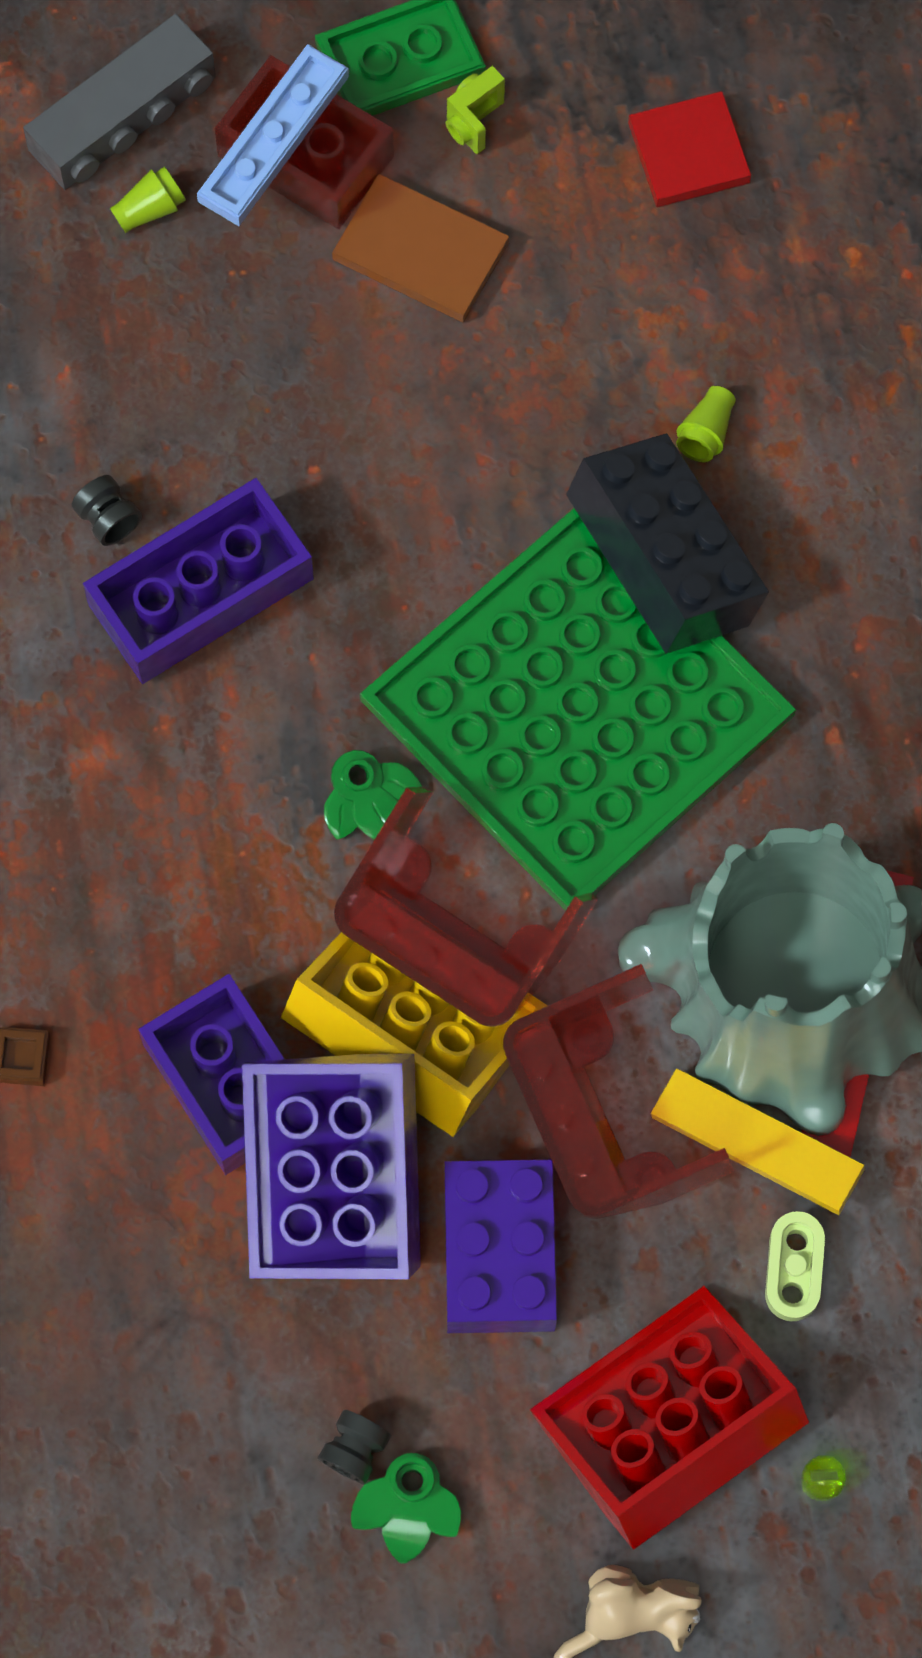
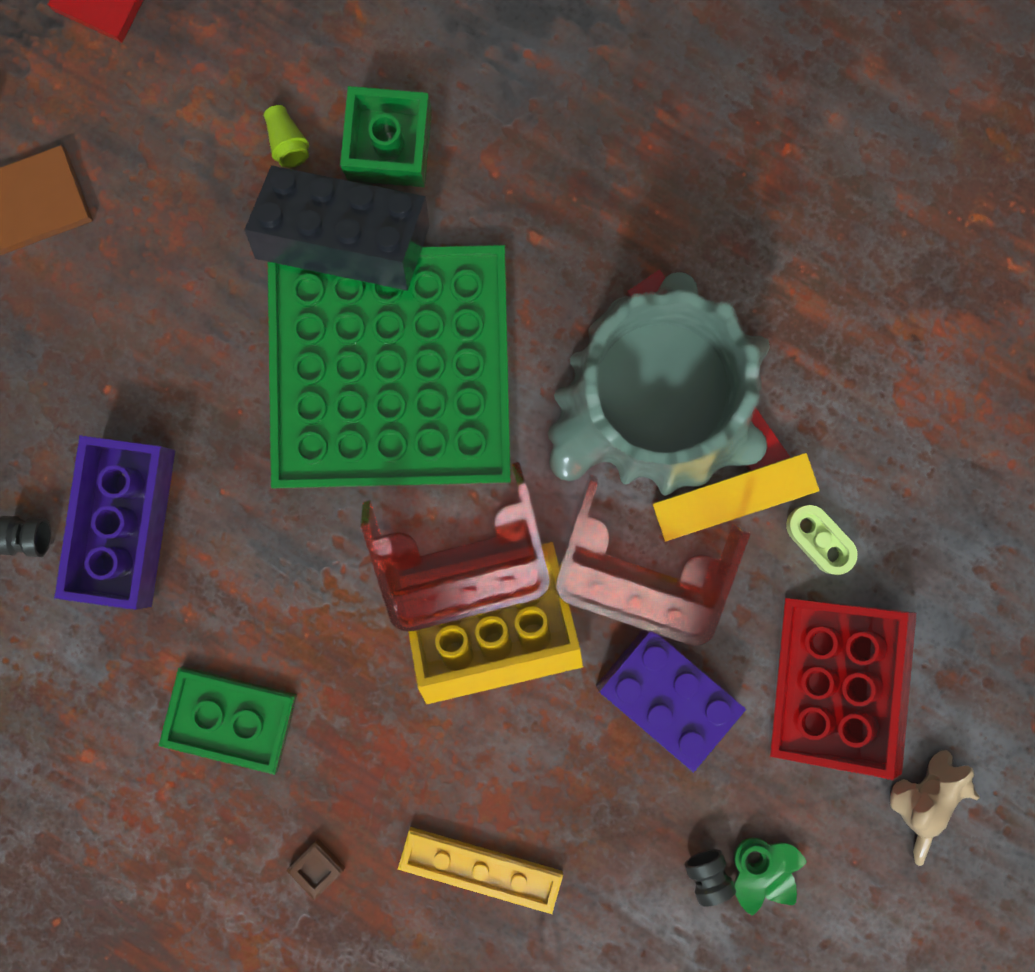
camera: 50 degrees left, 15 degrees up
dark purple brick [138,974,285,1175] -> none
dark purple slope [242,1054,421,1279] -> none
green plate [323,750,425,846] -> none
clear neon green hinge [801,1455,846,1501] -> none
none -> green tile [158,666,297,775]
none -> green brick [340,86,432,187]
none -> yellow tile [398,827,563,914]

